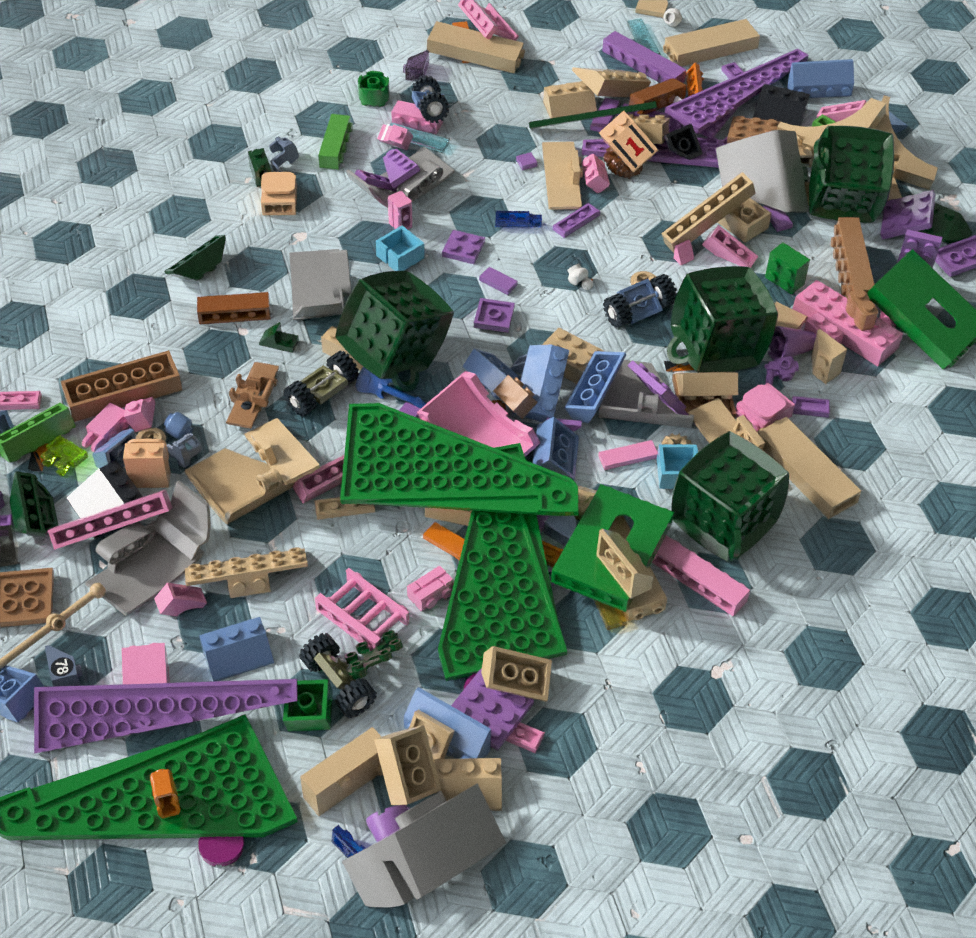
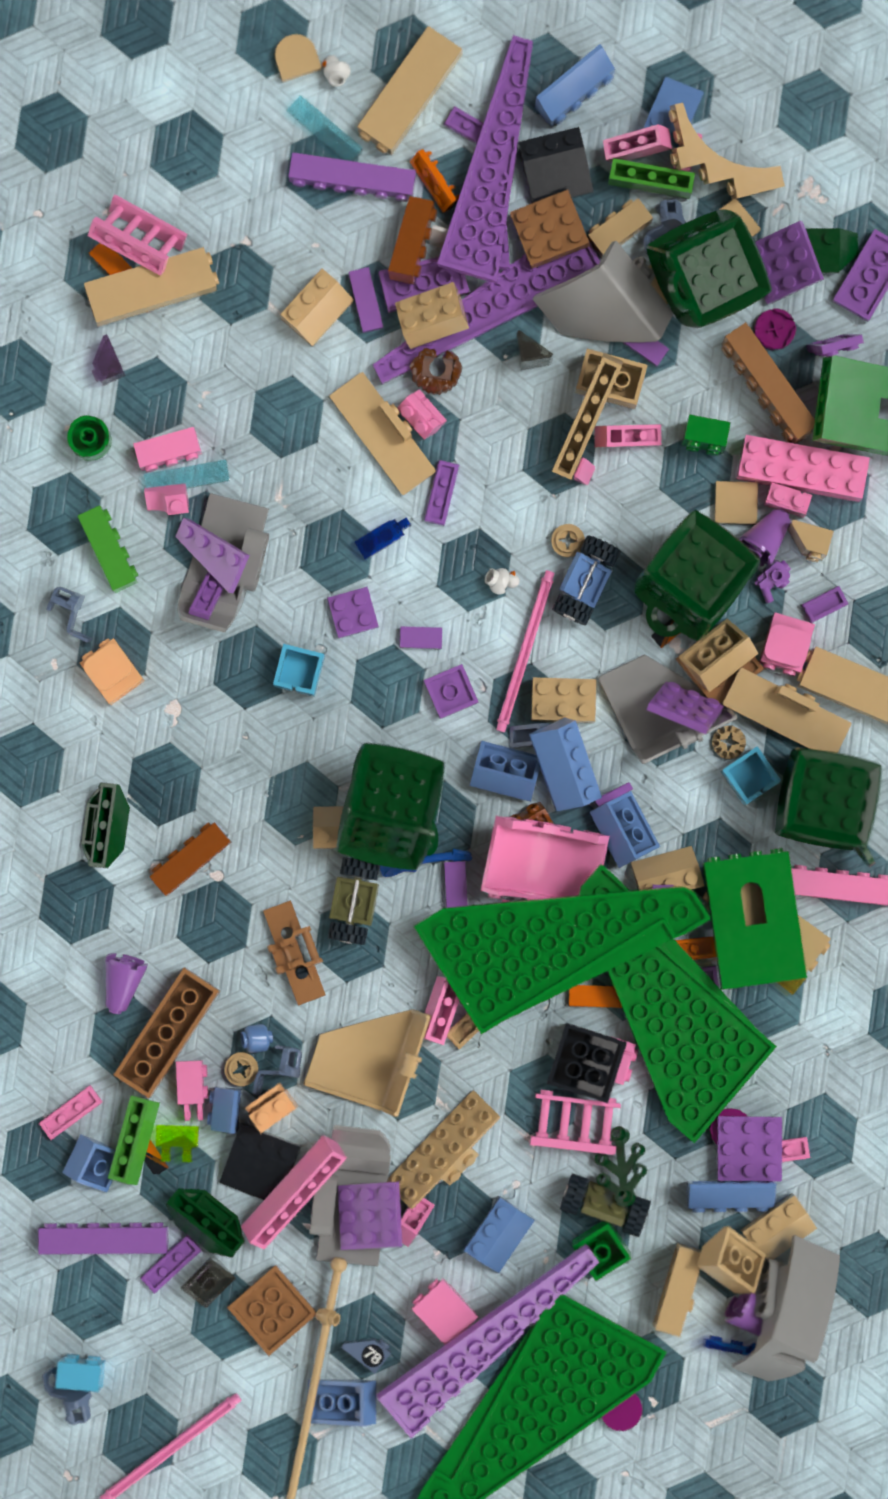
camera: 30 degrees left, 35 degrees up
bright pink arch [124,397,156,432] -> none
orange brick [150,769,180,818] -> none
tan bracket [244,418,320,485] -> none
dark green brick [248,148,271,187] -> none
dark green slope [259,322,299,353] -> none
light grey beam [289,249,352,320] -> none
bright pink brick [388,191,412,230] -> none
tan tile [409,709,455,763] -> none
black plate [411,75,450,123] -> none
tan slope [481,646,552,702] -> none
medium nougat brick [493,375,538,419] -> none
medium lavender tile [516,152,537,170] -> none
dark green tile [529,101,657,129] -> none
medium blue slope [564,351,626,423] -> none
tan slope [572,67,651,97] -> none
tan slope [596,529,653,599] -> none
bright pink tile [598,440,658,470] -> none
light nougat slope [599,111,659,172] -> none
black slope [664,123,703,160] -> none
tan arch [777,98,886,157] -> none
medium nougat brick [845,289,878,331] -> none
none -> medium lavender cone [105,953,148,1014]
none -> medium lavender plate [338,1182,402,1250]
none -> bright pink piece [496,570,555,733]
none -> clear smoke slope [516,330,553,370]
none -> black slope [547,1023,627,1103]
none -> magenta tile [754,308,796,351]

